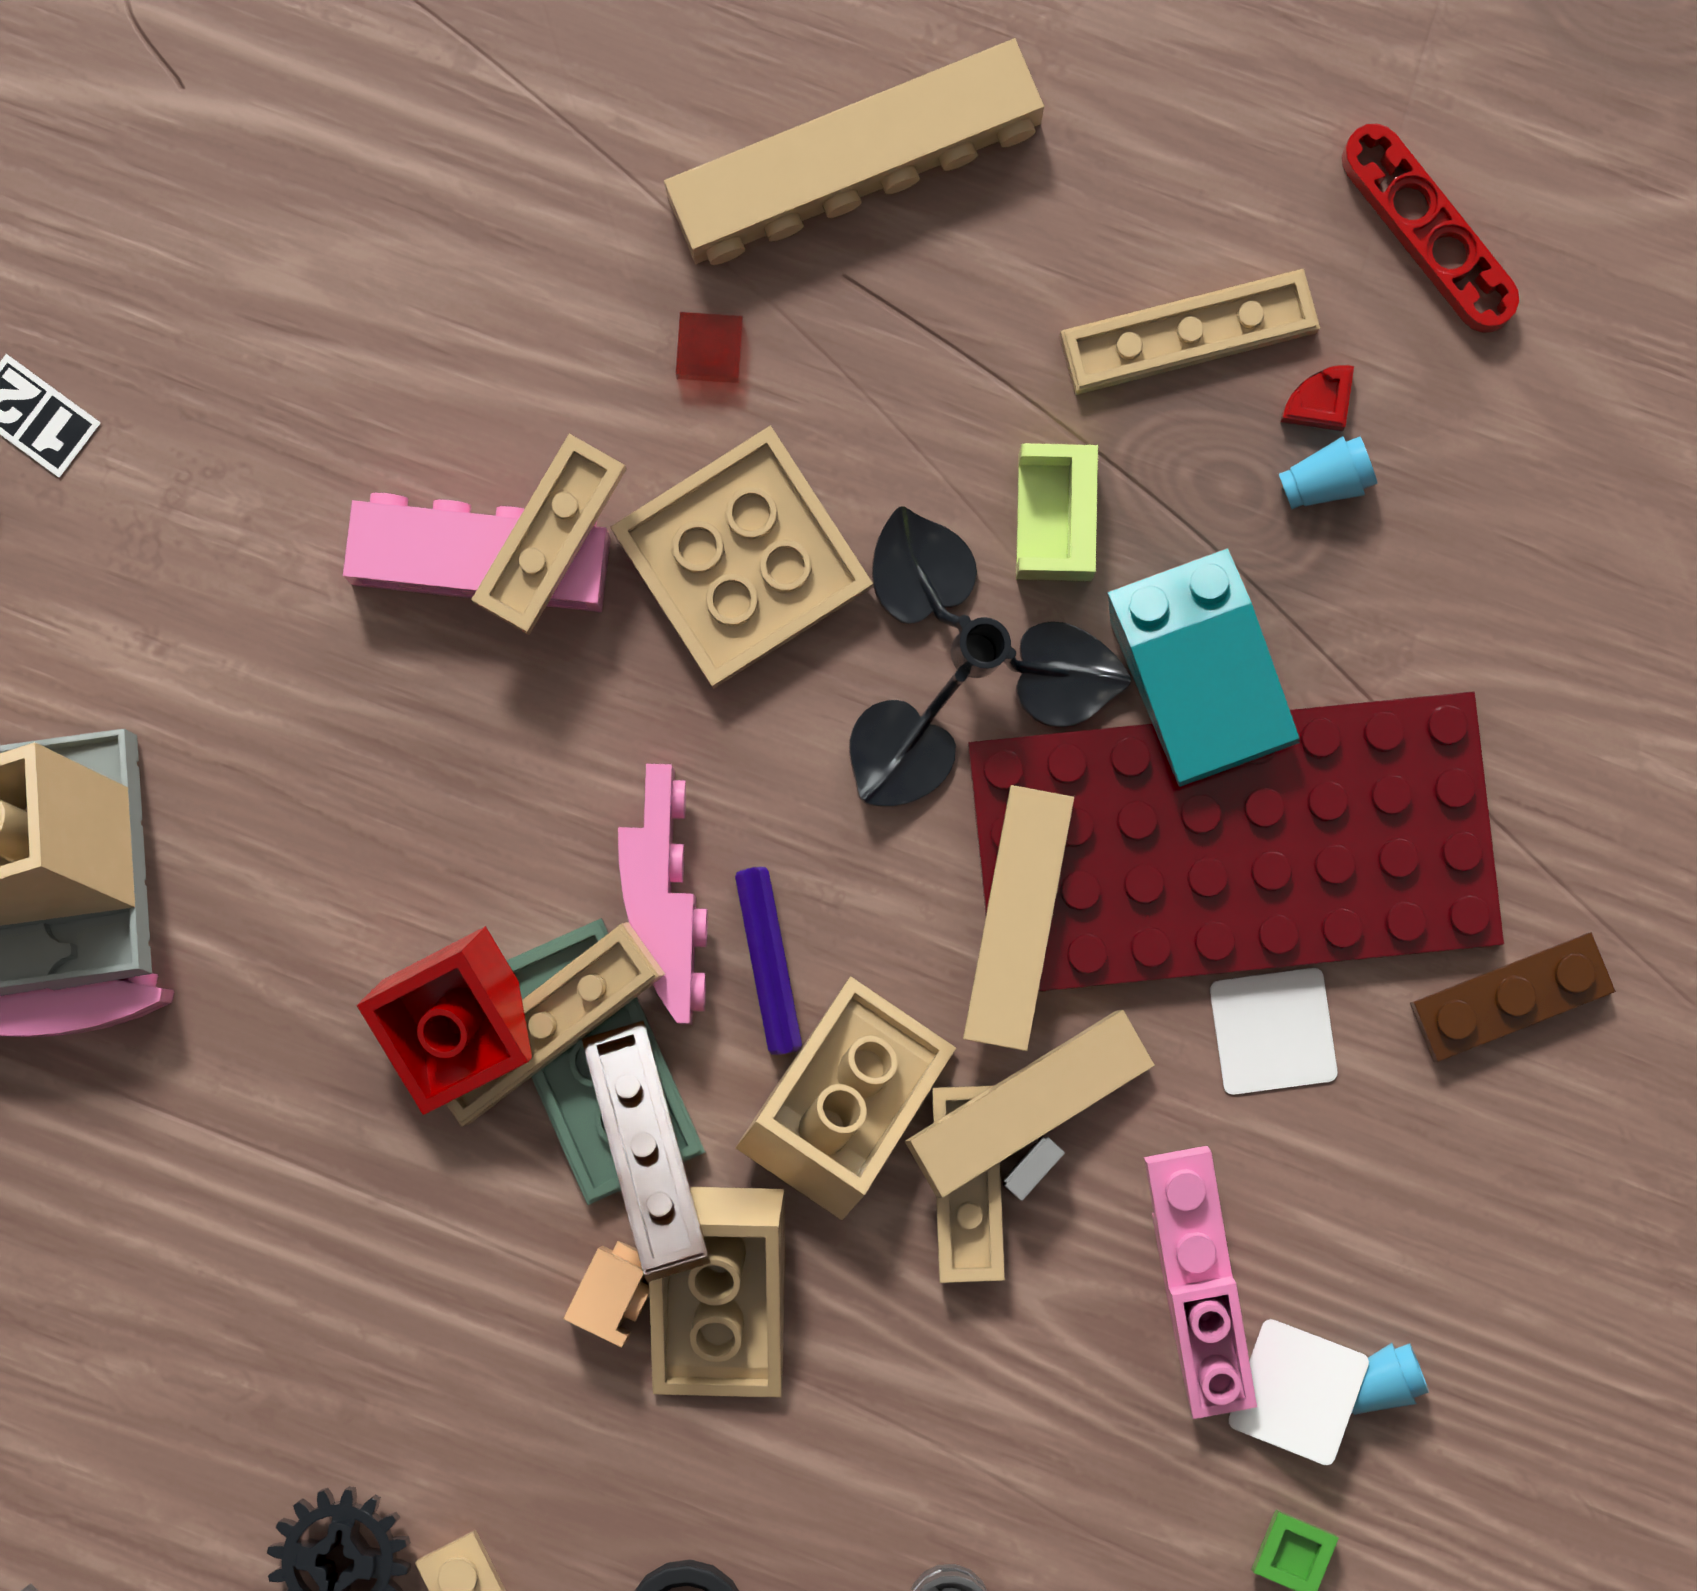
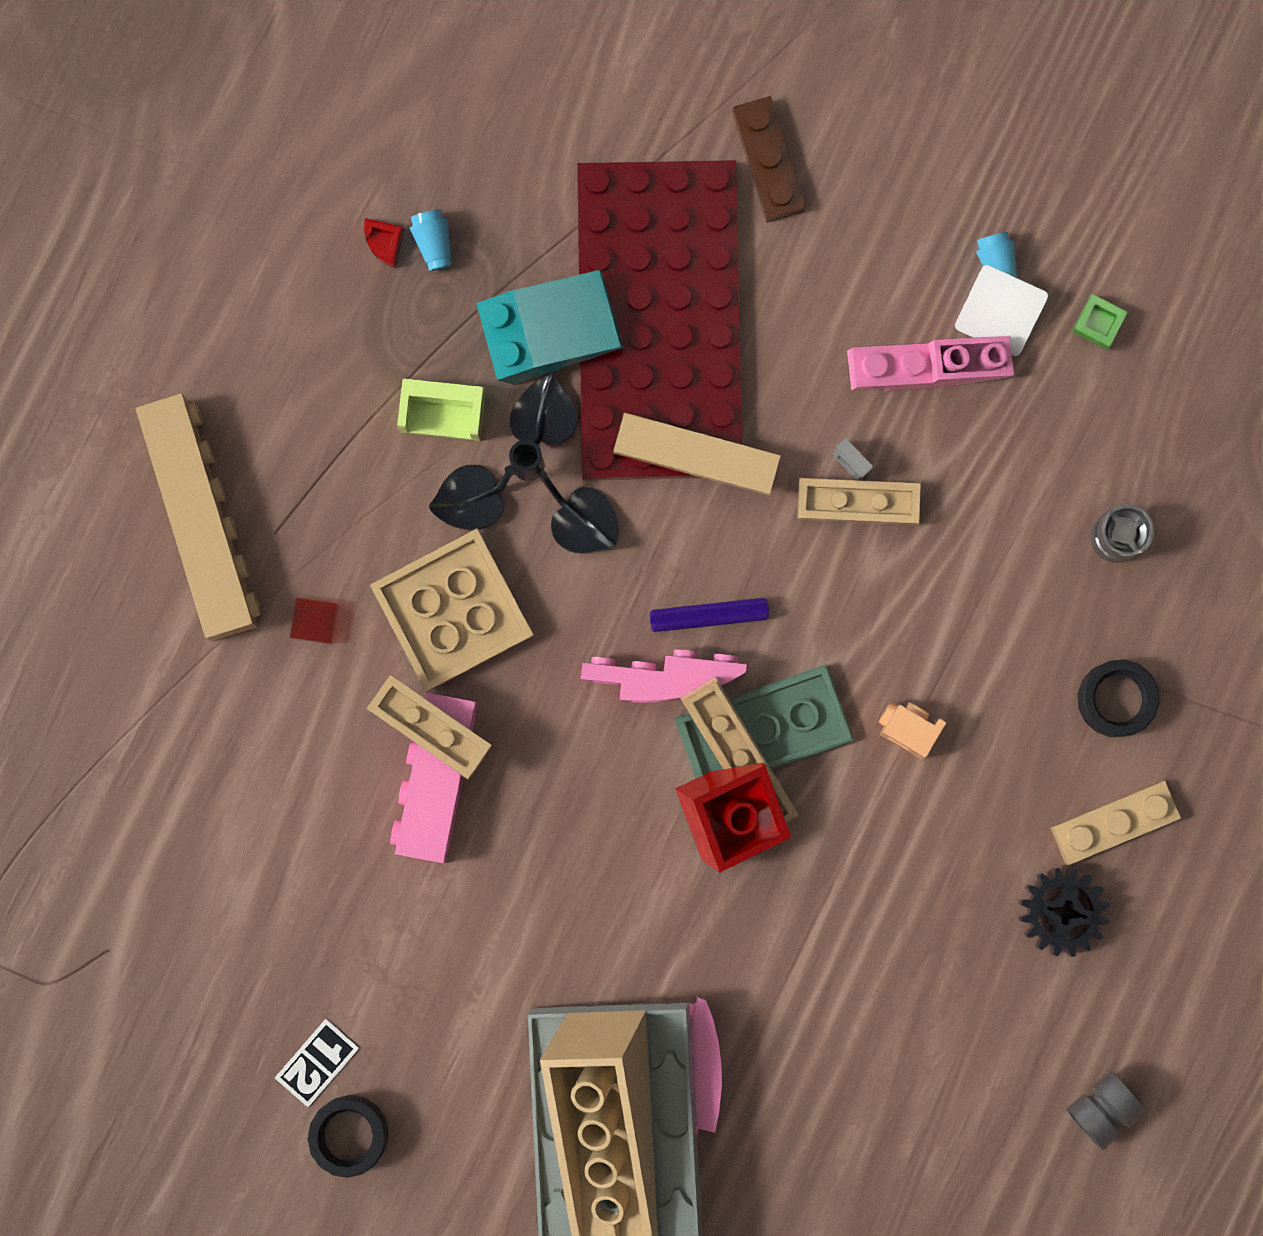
camera: 85 degrees left, 0 degrees up
tile [582,1020,711,1282] -> none
tan slope [649,1187,785,1397] -> none
tan slope [736,976,956,1220] -> none
tan tile [905,1010,1155,1198] -> none
tan tile [1059,269,1320,395] -> none
white sticker [1210,968,1338,1095] -> none
red beam [1342,123,1519,333] -> none

